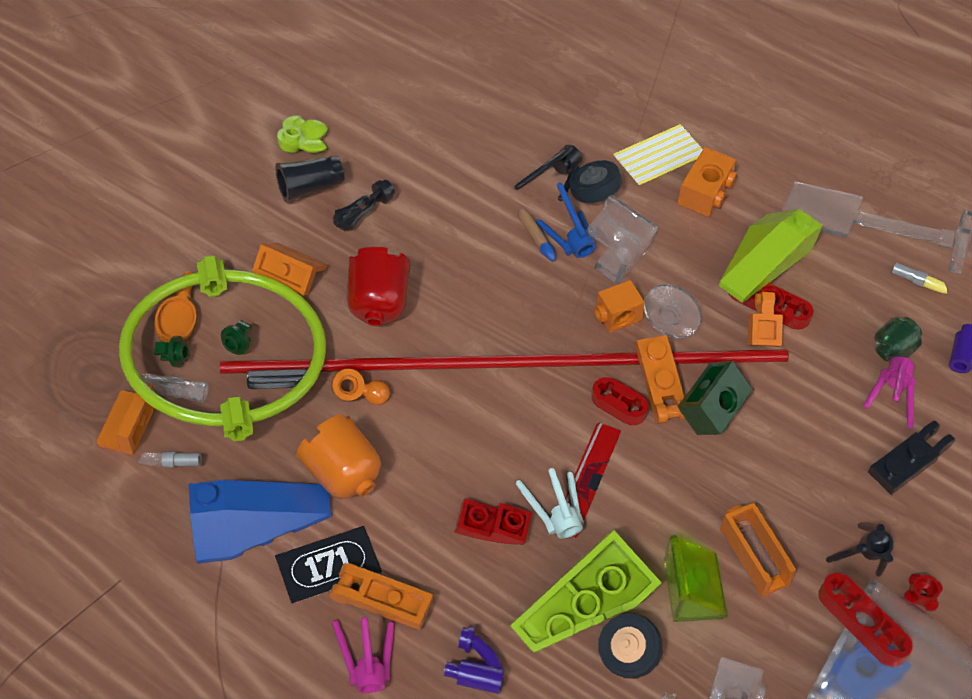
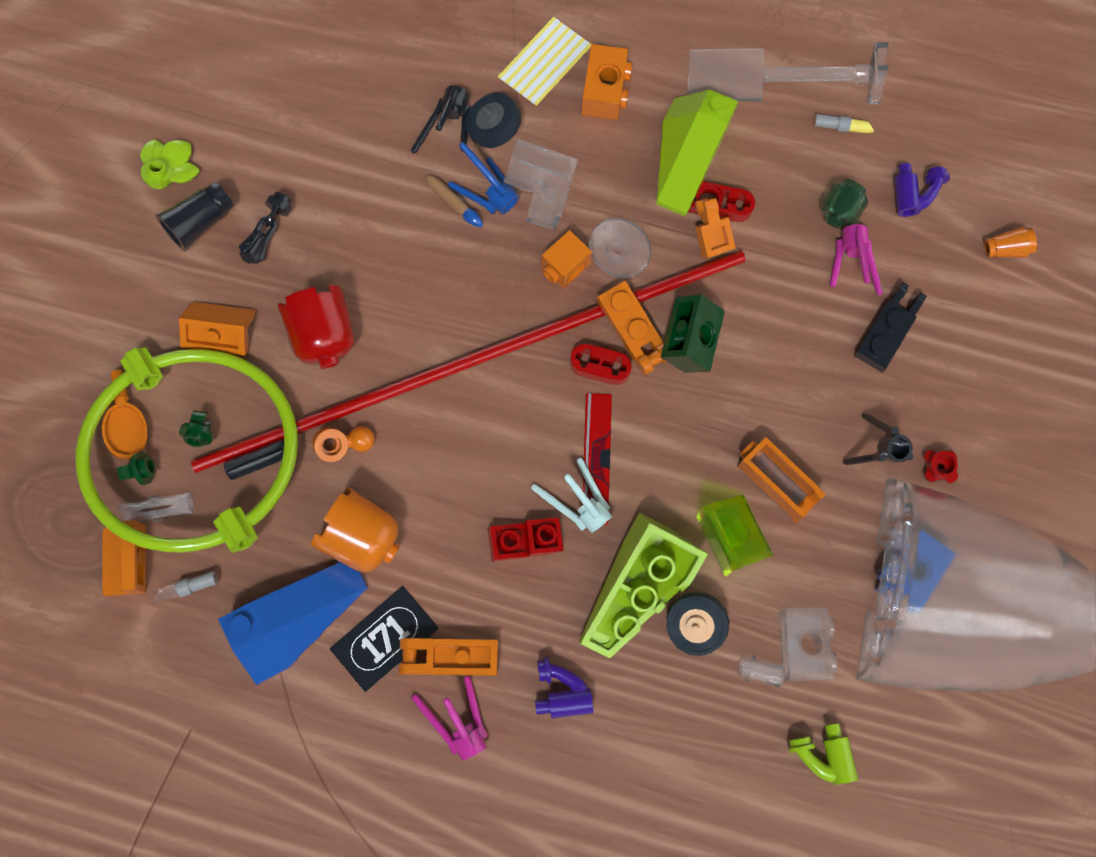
camera: 20 degrees left, 20 degrees up
red beam [818,573,913,667] -> none

